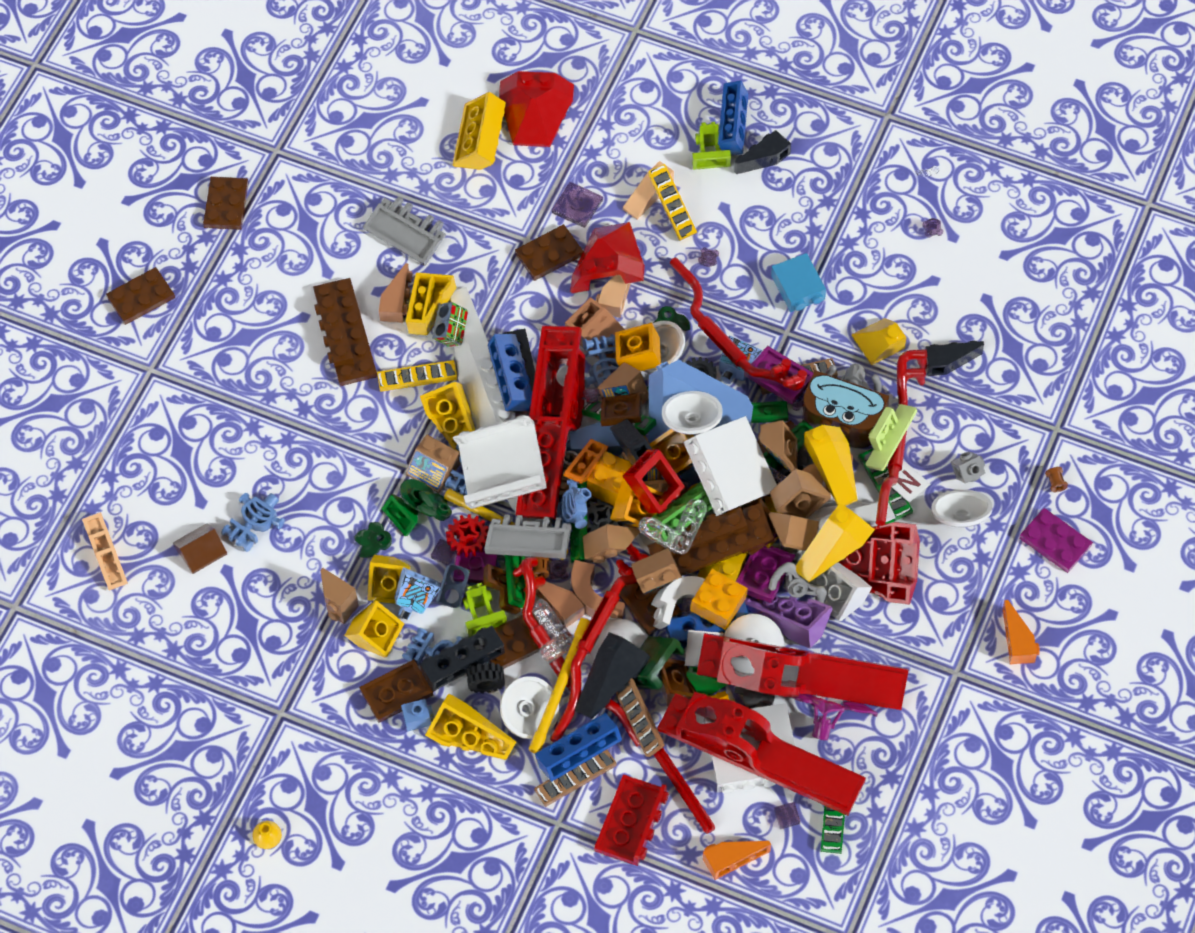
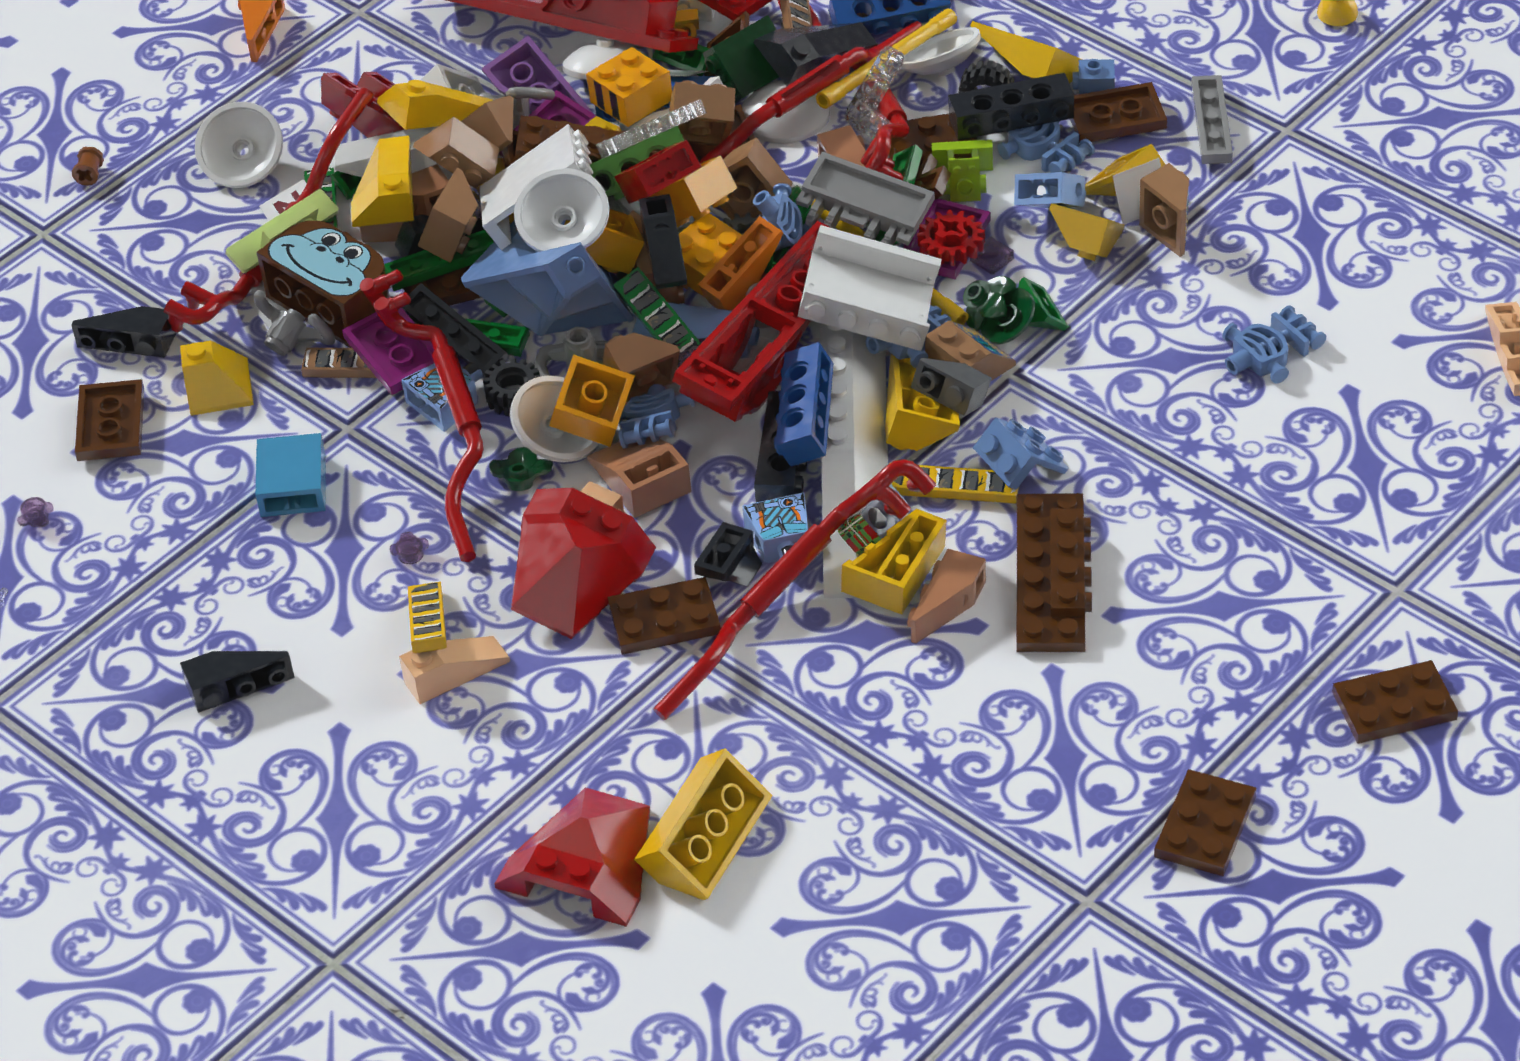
camera: 160 degrees left, 15 degrees down
reddish brown slope [173,523,227,574] -> none
dark green plate [354,522,392,558] -> none
light grey hinge [363,197,446,266] -> none
sand blue piece [436,564,470,608] -> none
clear purple tile [552,182,603,228] -> none
nougat arch [571,560,625,619] -> none
reddish brown tile [600,393,642,427] -> none
lime tile [692,122,731,170] -> none
blue brick [718,80,749,156] -> none
light grey brick [951,452,986,484] -> none
magenta plate [1019,508,1093,573] -> none
none -> reddish brown plate [75,379,144,461]
none -> black plate [402,283,509,377]
none -> red piece [653,459,936,720]
none -> black slope [694,522,762,587]
none -> torso [742,492,808,563]
none -> dark grey slope [910,358,992,416]
none -> medium blue bracket [973,417,1069,489]
none -> light grey plate [1191,75,1233,164]

